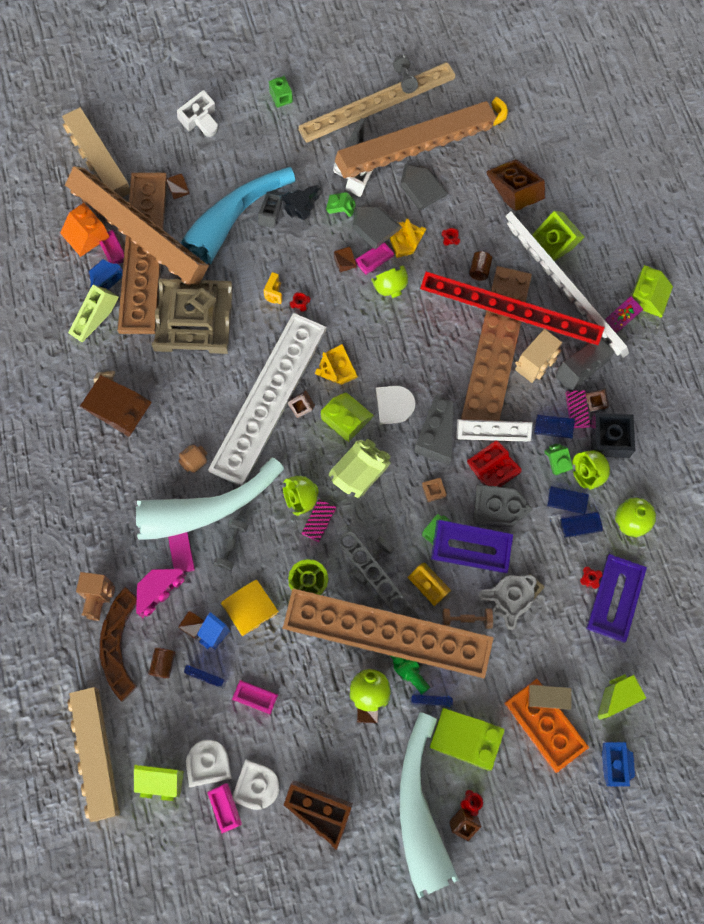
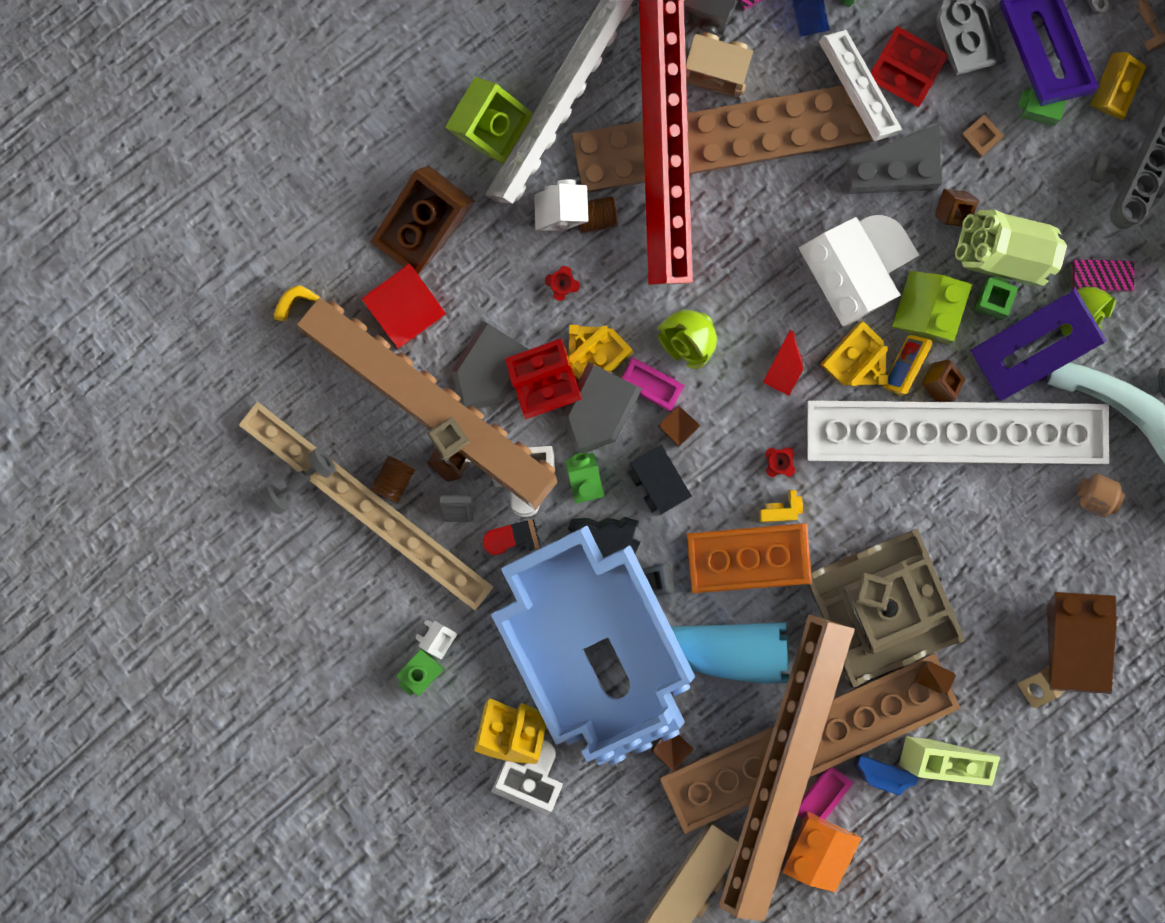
camera: 115 degrees left, 15 degrees up
none -> red slope [361,263,447,349]
none -> reddish brown piece [370,455,416,504]
none -> white tile [416,620,457,659]
none -> dark tan tile [427,416,470,460]
none -> yellow slope [474,698,546,764]
none -> leg [483,519,542,555]
none -> light blue panel [491,526,695,766]
none -> red slope [505,338,582,419]
none -> white brick [534,180,588,231]
none -> black brick [628,444,692,515]
none -> orange tile [686,523,812,594]
none -> red slope [763,330,804,396]
none -> white slope [799,217,901,326]
none -> slope [882,335,933,397]
none -> reddish brown slope [916,661,956,696]
none -> reddish brown slope [935,188,979,227]
none -> dark purple piece [970,289,1107,402]
none -> bright green brick [973,276,1018,320]

